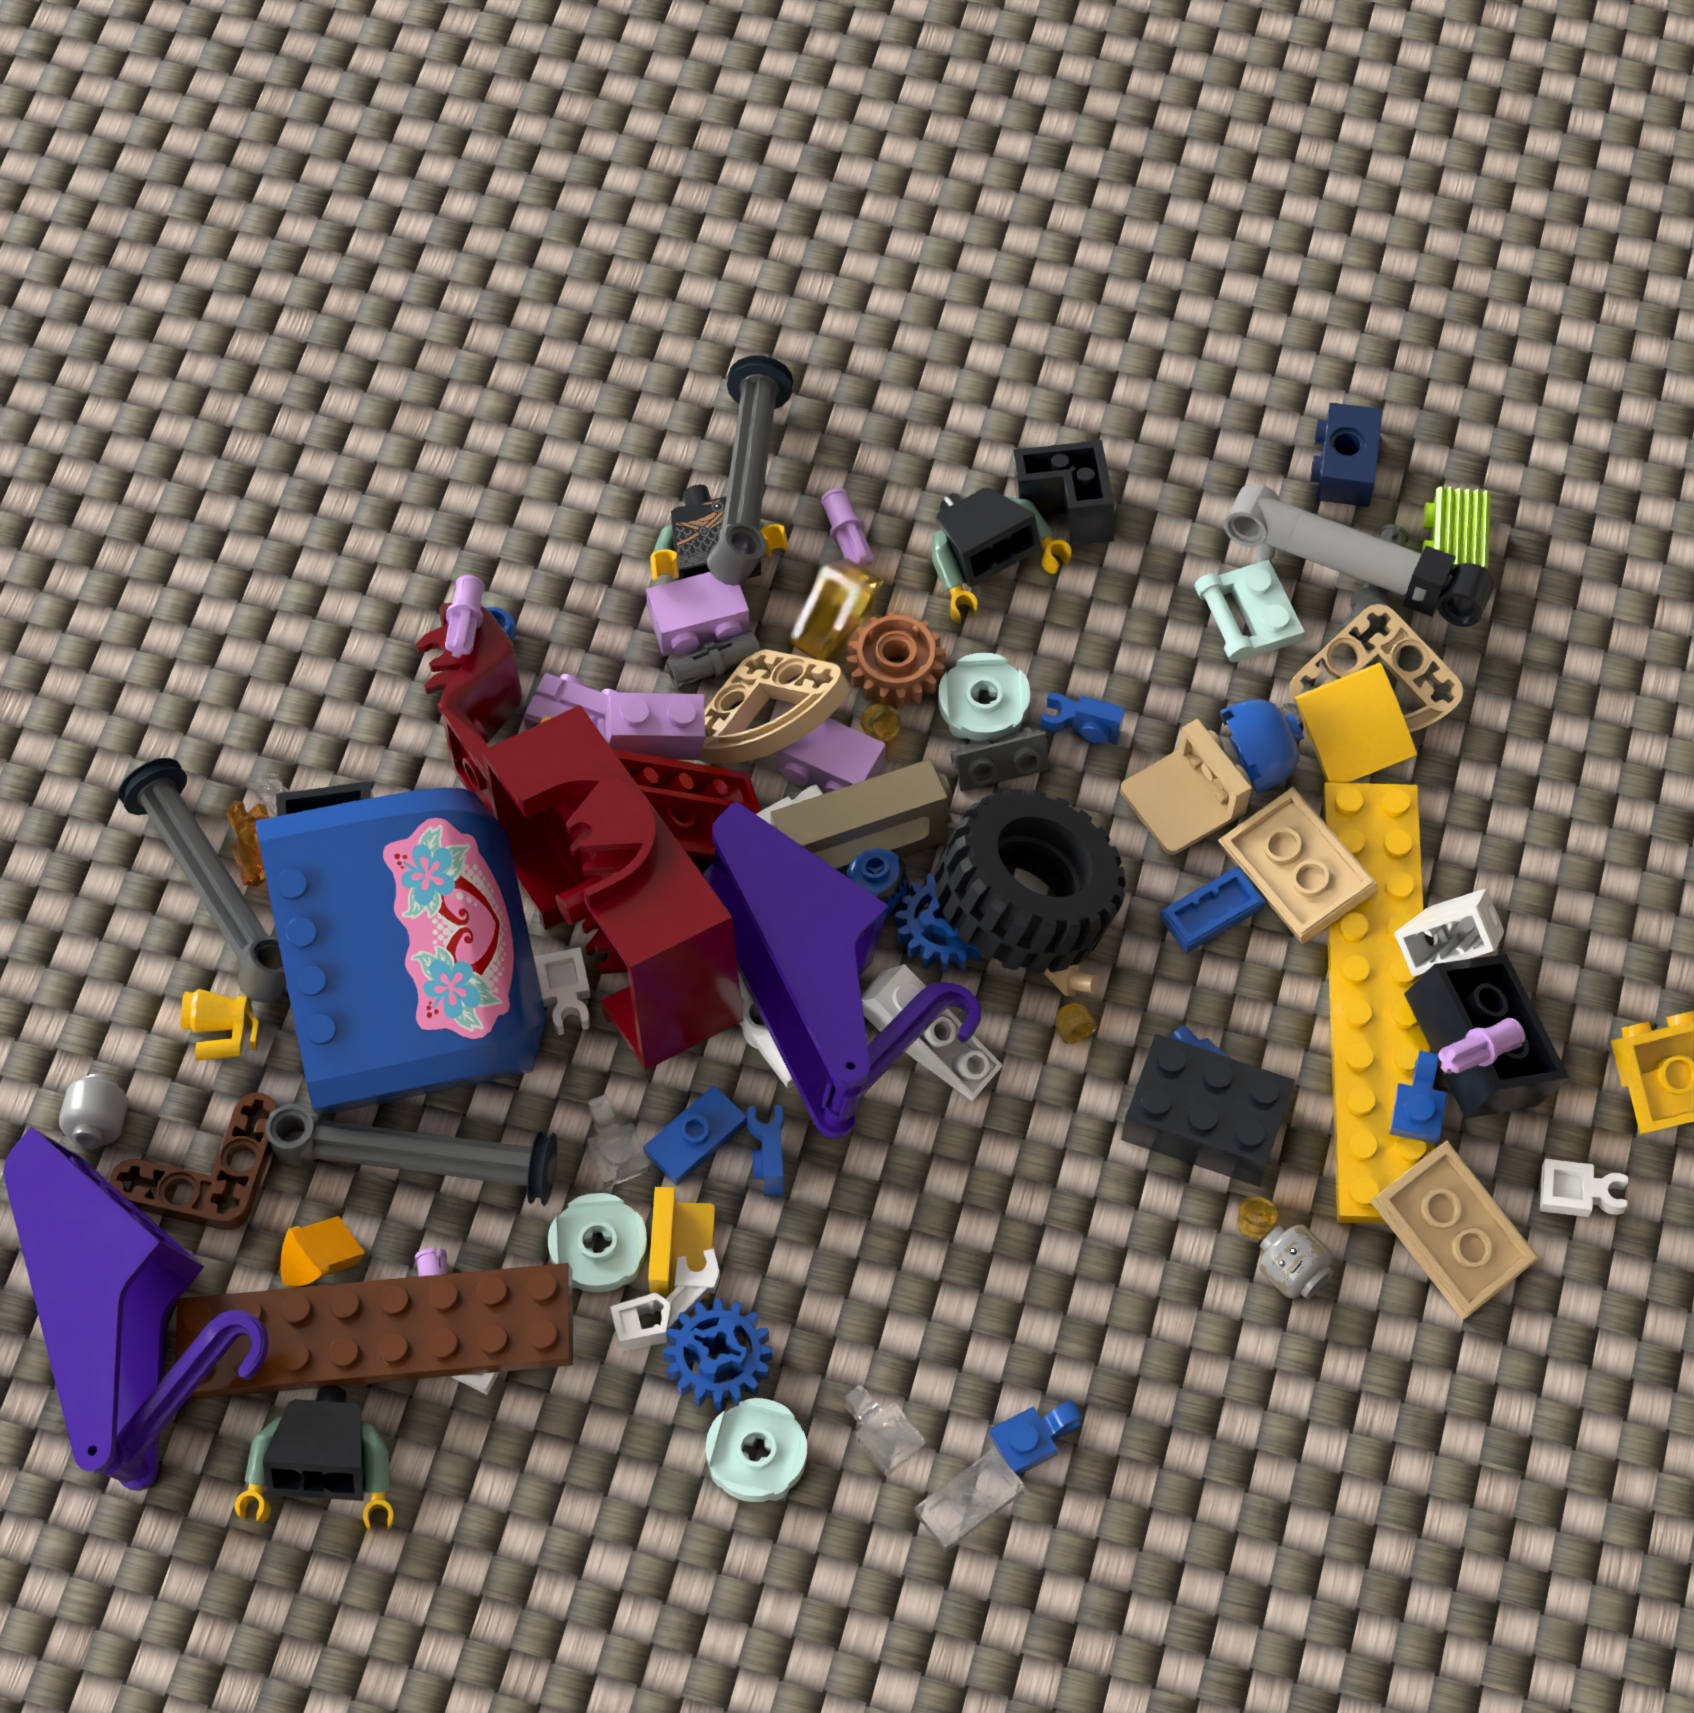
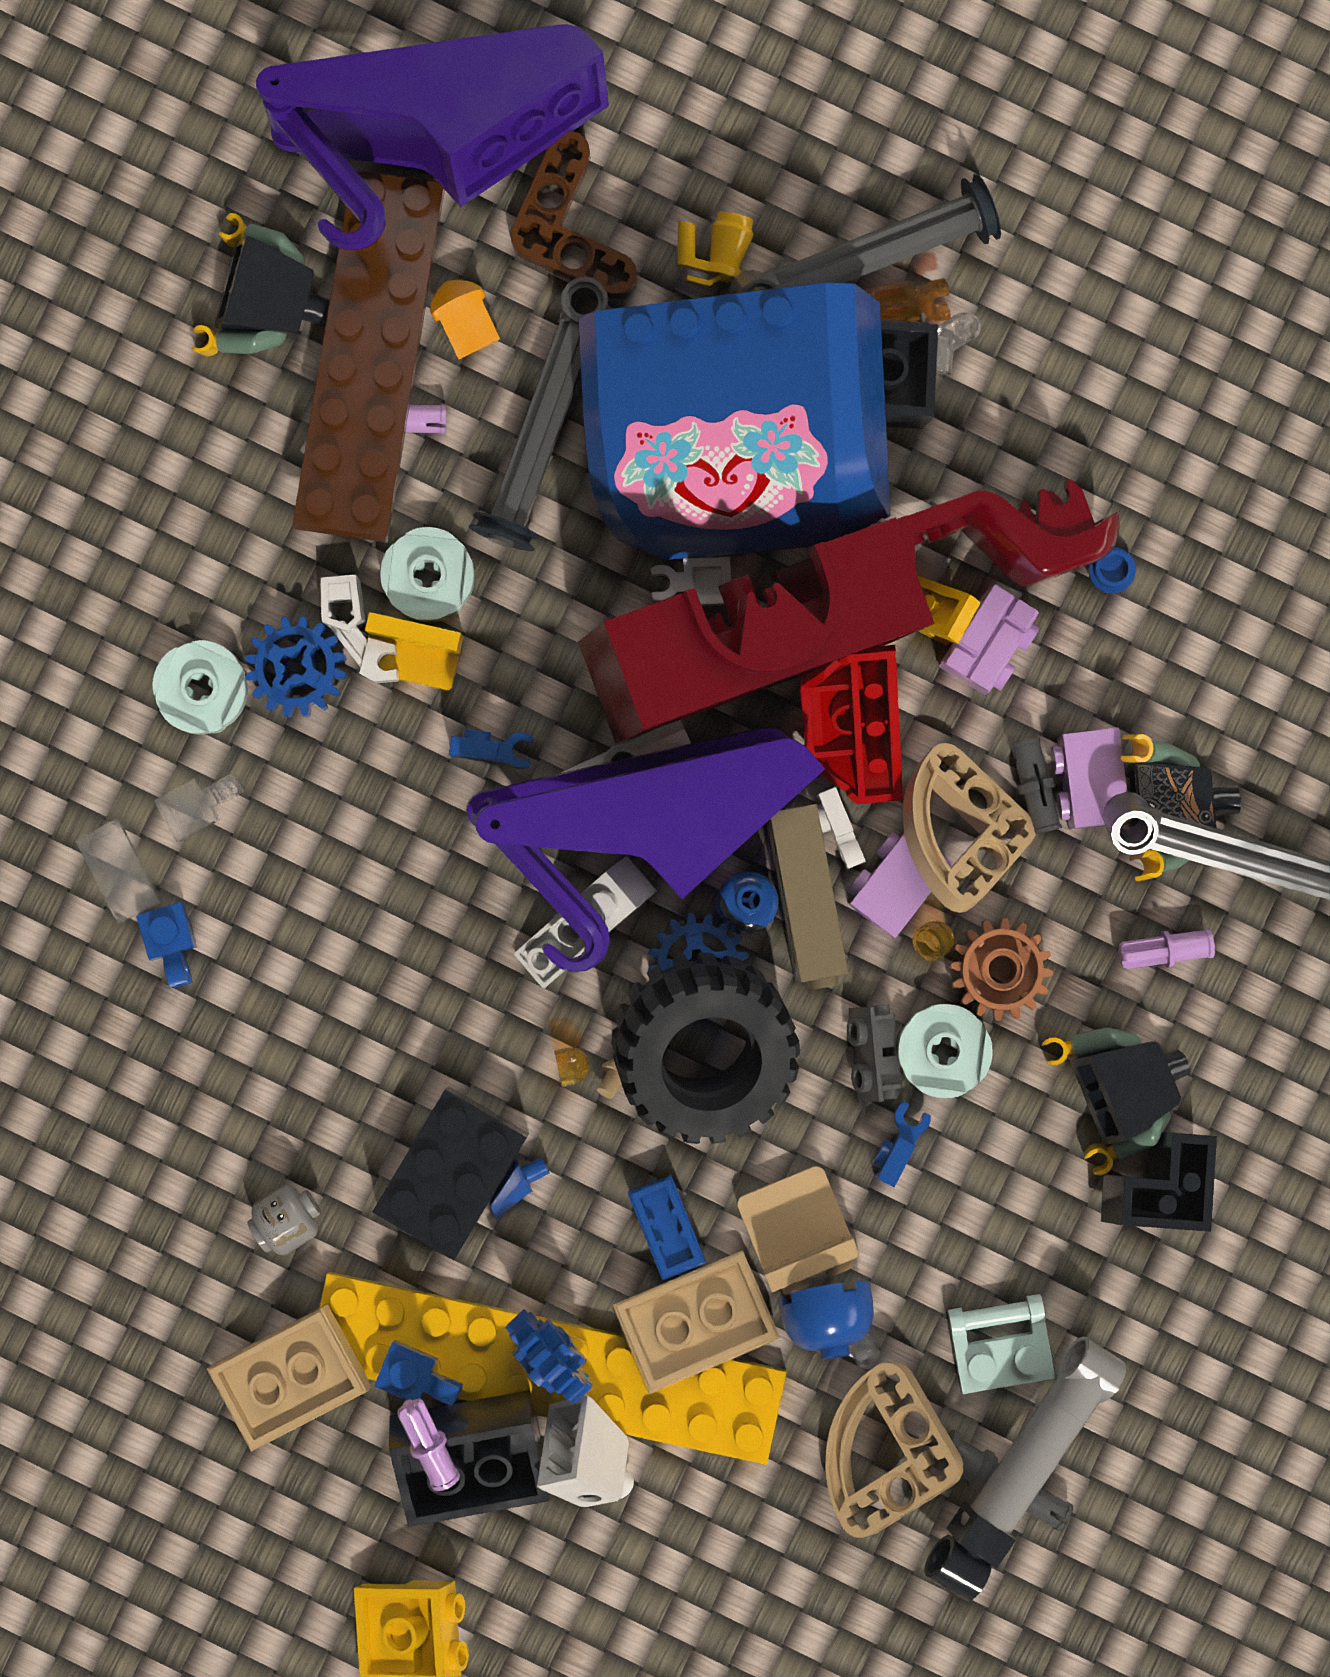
camera: 105 degrees right, 25 degrees up
light grey head [59,1074,128,1149] -> none
lavender axle [445,575,485,658] -> none
clear plate [587,1094,650,1189] -> none
lavender brick [605,692,706,760] -> none
blue plate [643,1085,747,1186] -> none
clear yellow slope [788,558,884,662] -> none
clear yellow hinge [1237,1197,1278,1240] -> none
yellow slope [1294,663,1417,783] -> none
dark blue brick [1310,402,1383,507] -> none
lime brick [1421,486,1491,571] -> none
white plate [1540,1159,1628,1217] -> none
none -> blue gear [506,1309,593,1404]

